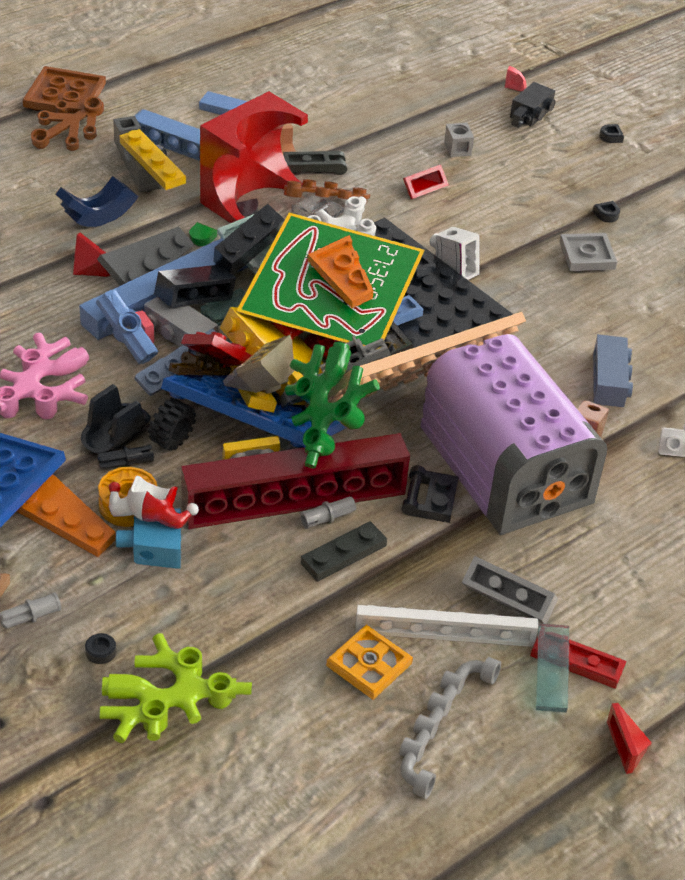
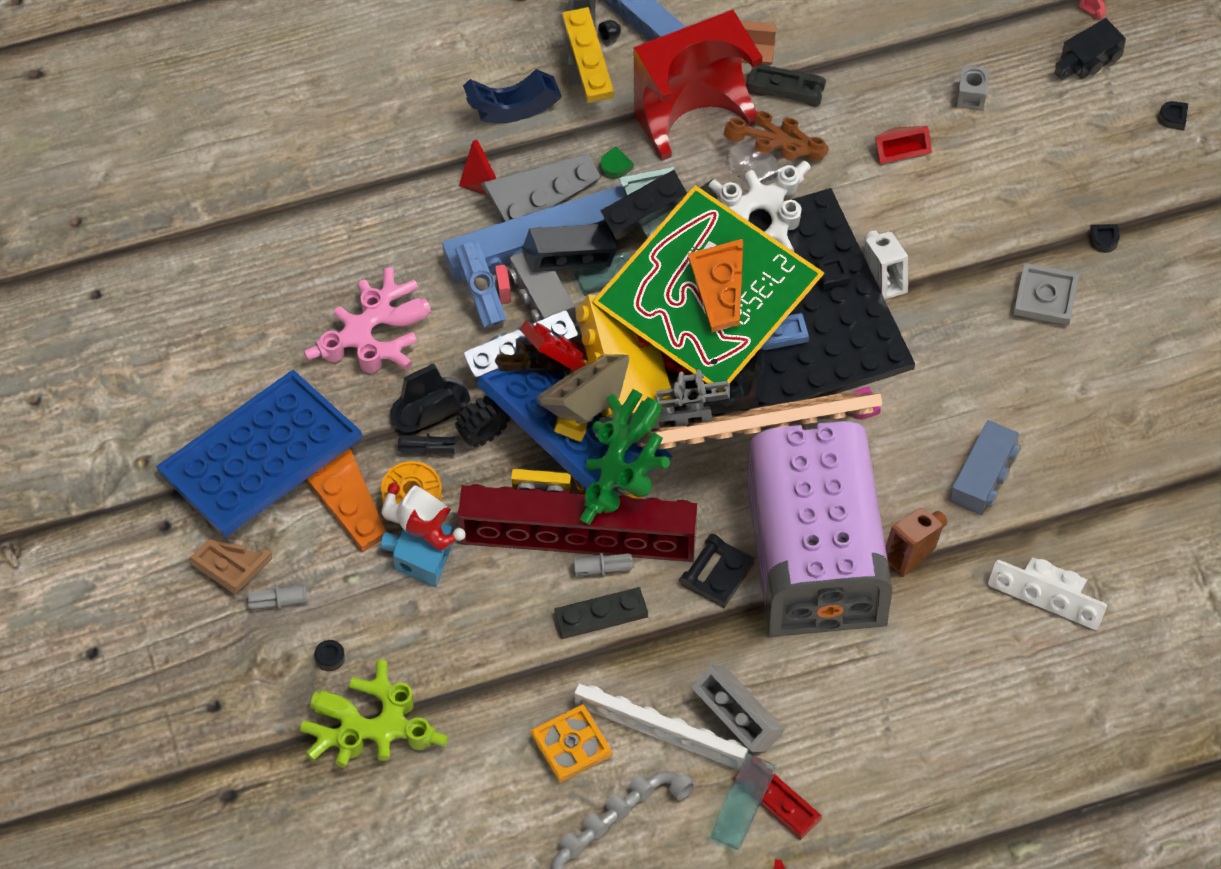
camera: 25 degrees right, 15 degrees up
black tile [236,198,259,218] -> none

